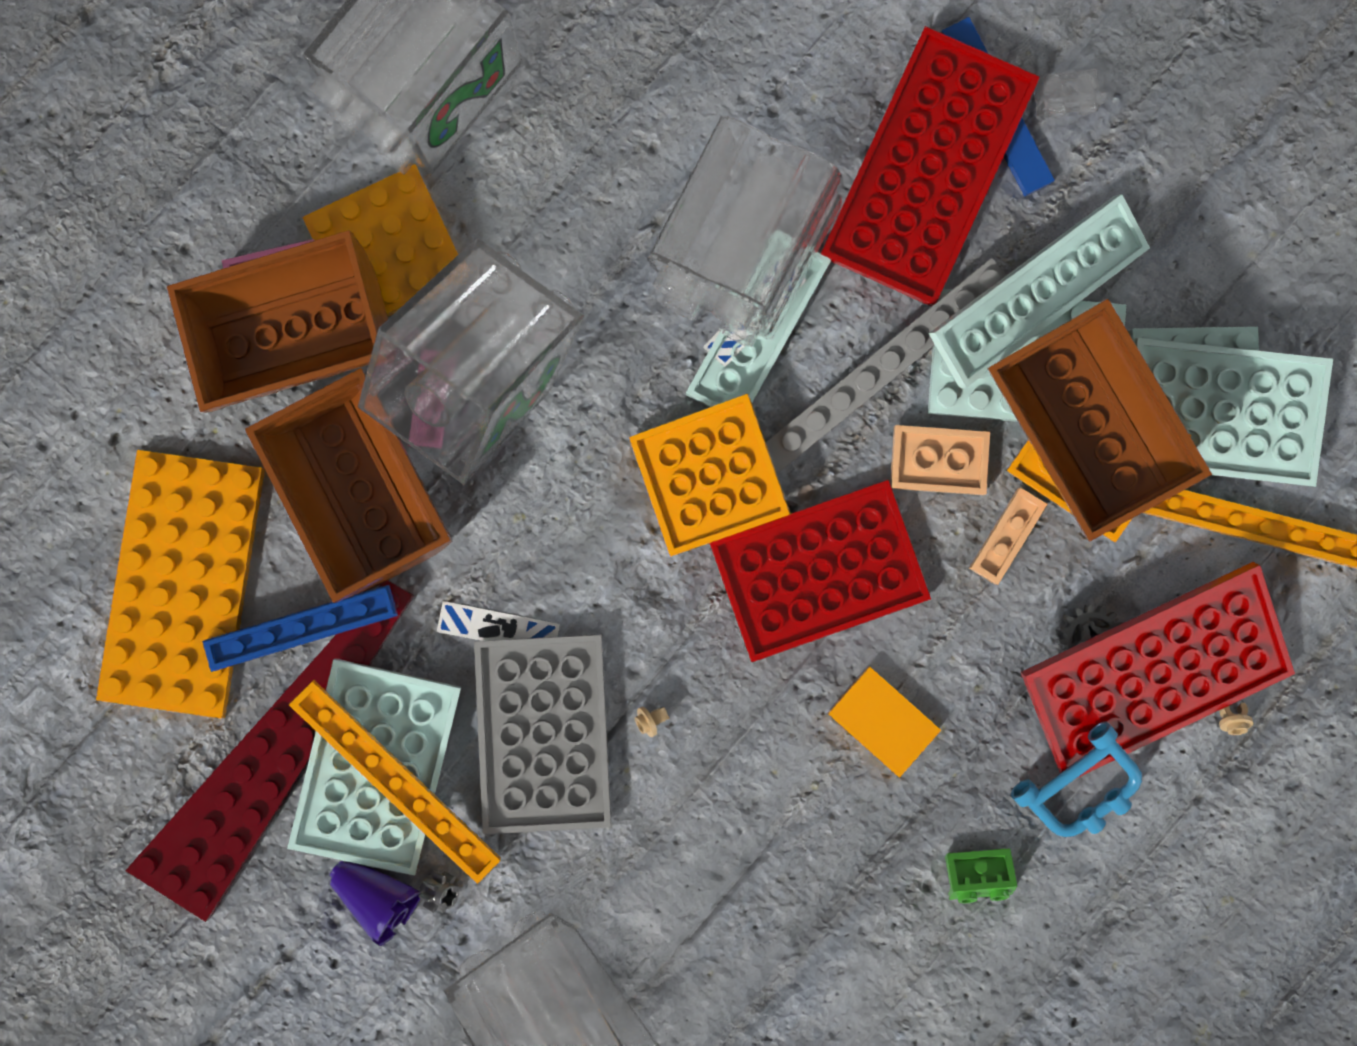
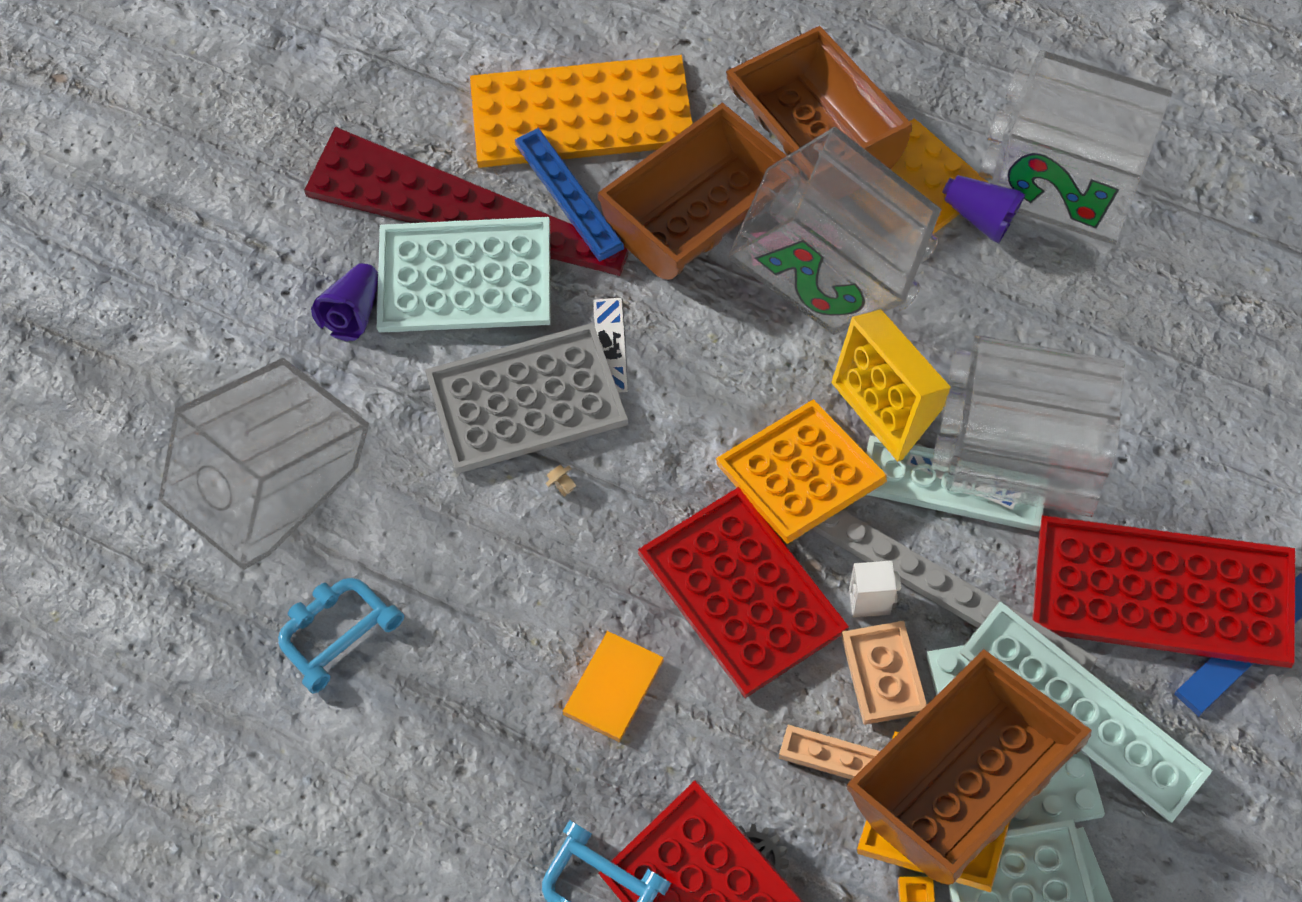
camera: 80 degrees right, 25 degrees down
light orange plate [289,680,501,884] -> none
flat silver gear [418,871,460,913] -> none
bright green bracket [945,848,1017,903] -> none
none -> dark azure bar [278,578,404,694]
none -> yellow slope [831,309,951,462]
none -> white brick [849,561,901,618]
none -> dark purple cone [942,175,1025,244]

